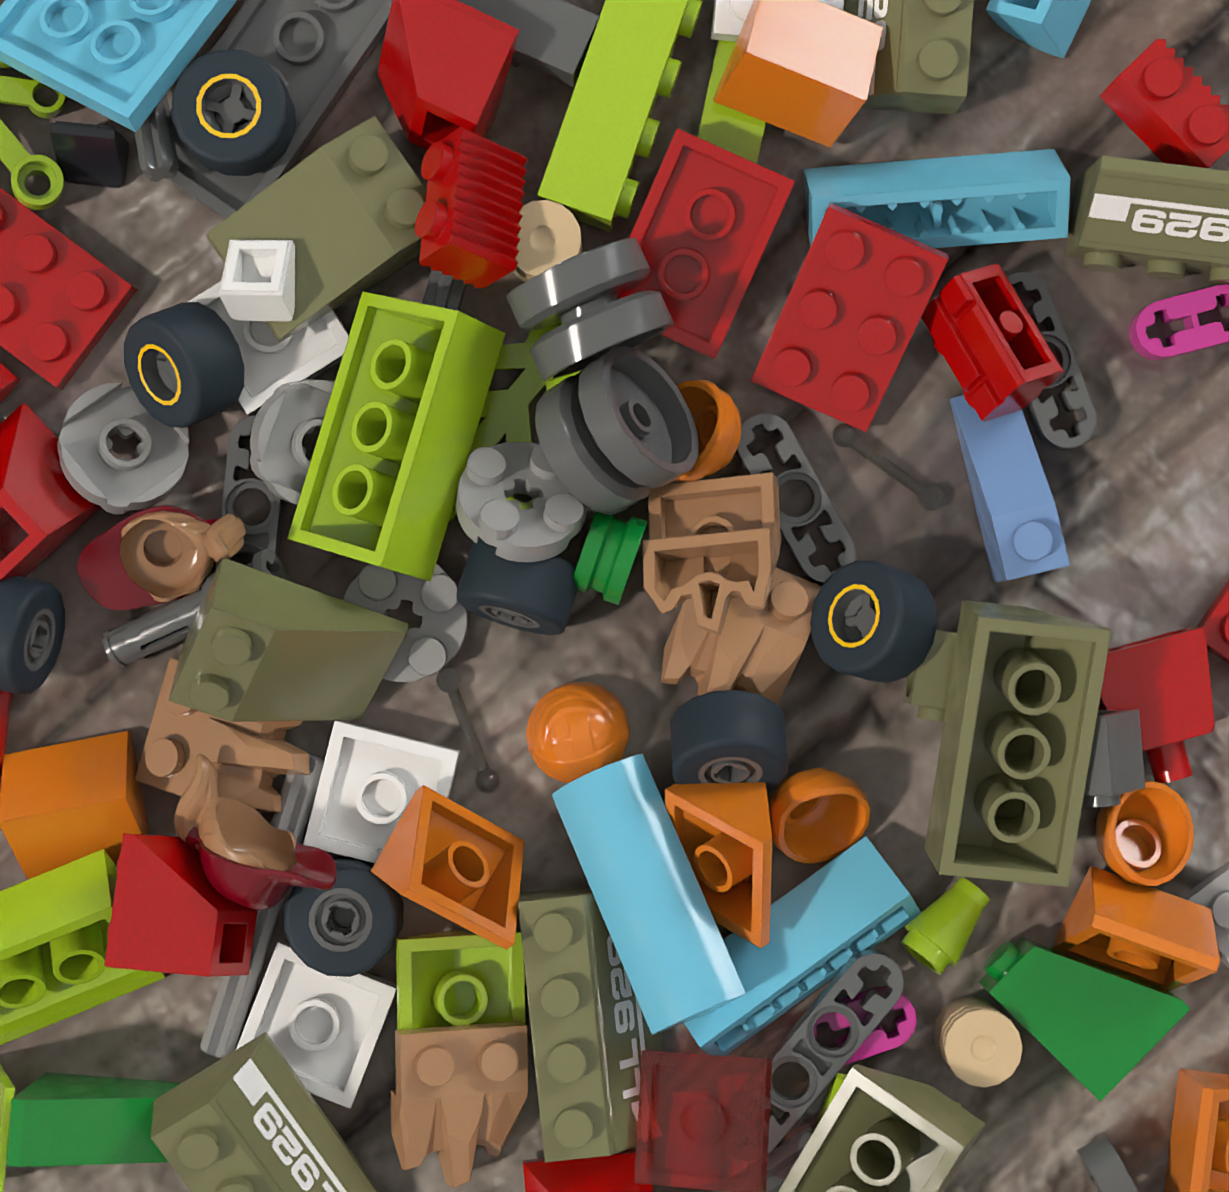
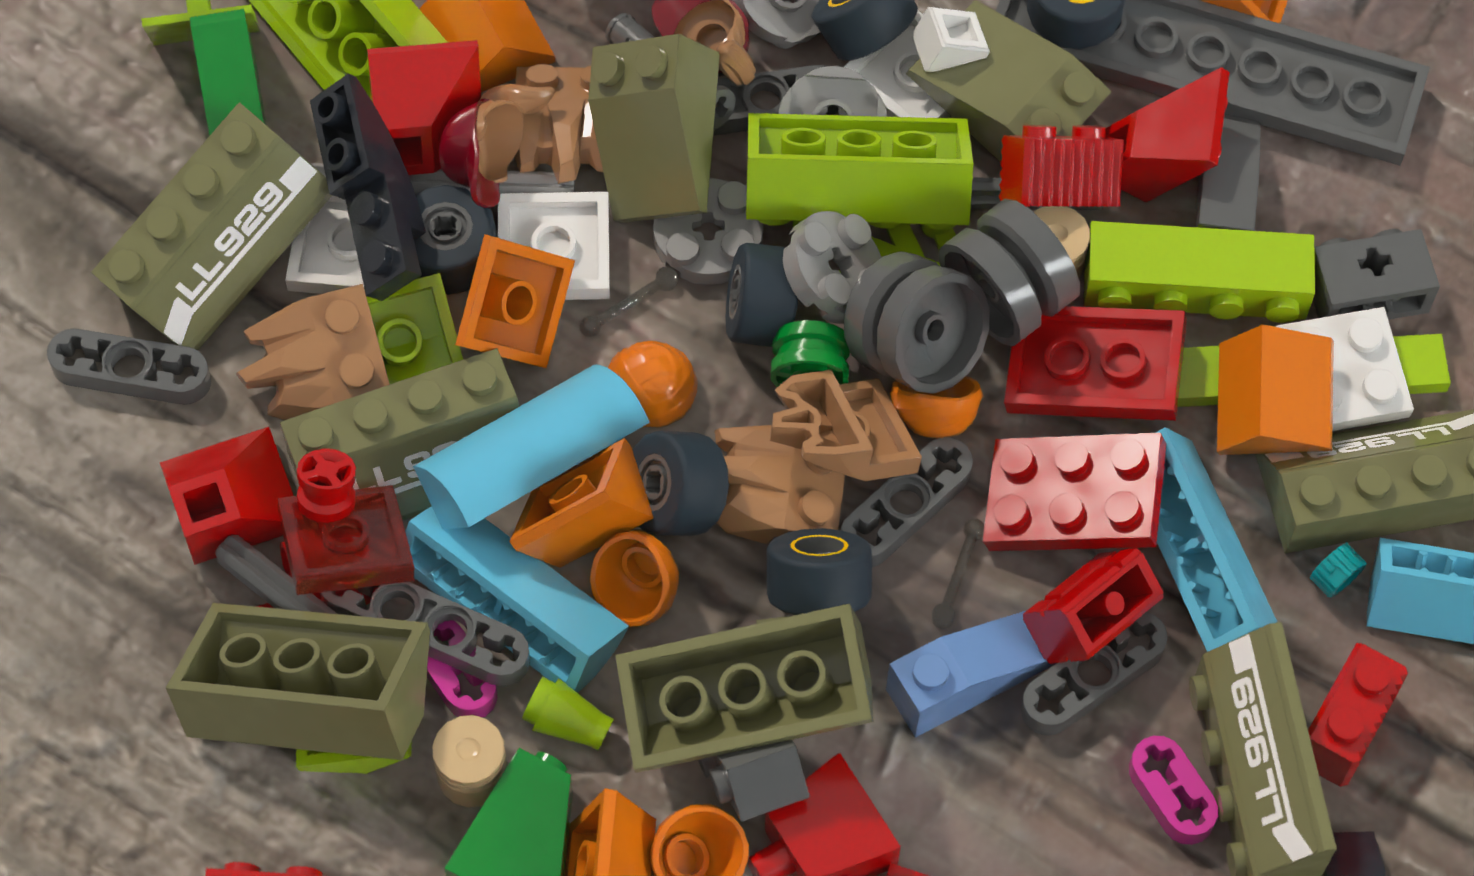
camera: 70 degrees right, 25 degrees down
none -> red wheel [297,448,356,523]
none -> black slope [310,74,426,301]
none -> teal axle [1309,542,1367,598]

